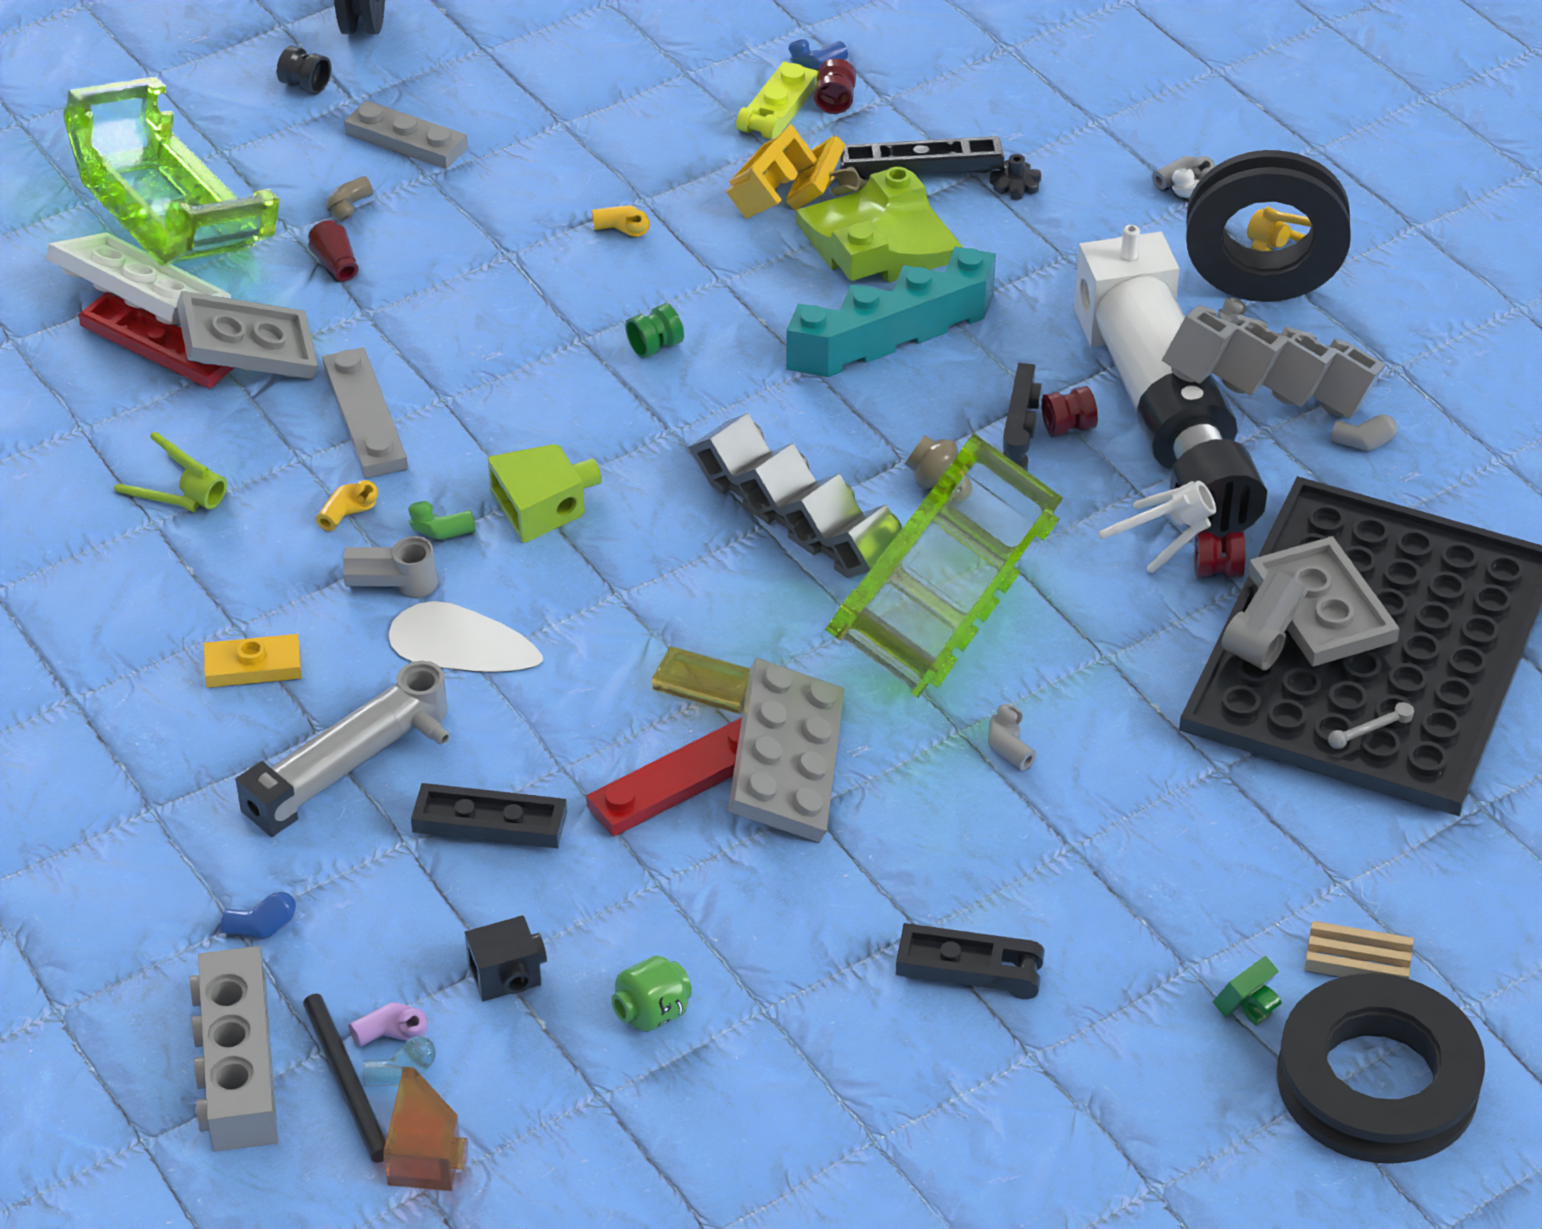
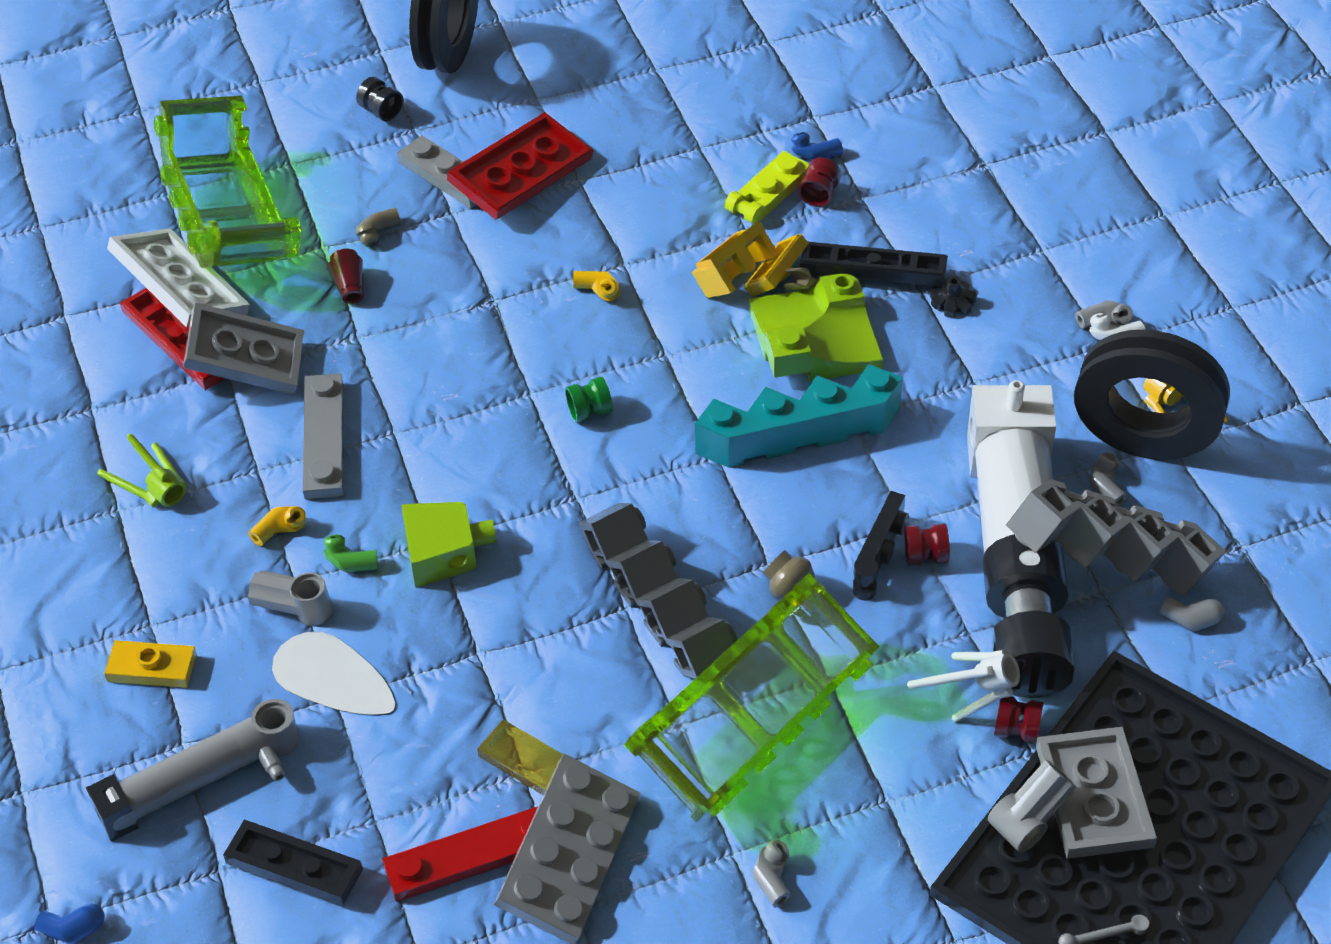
camera: 15 degrees right, 5 degrees up
none -> red tile [447,112,594,220]

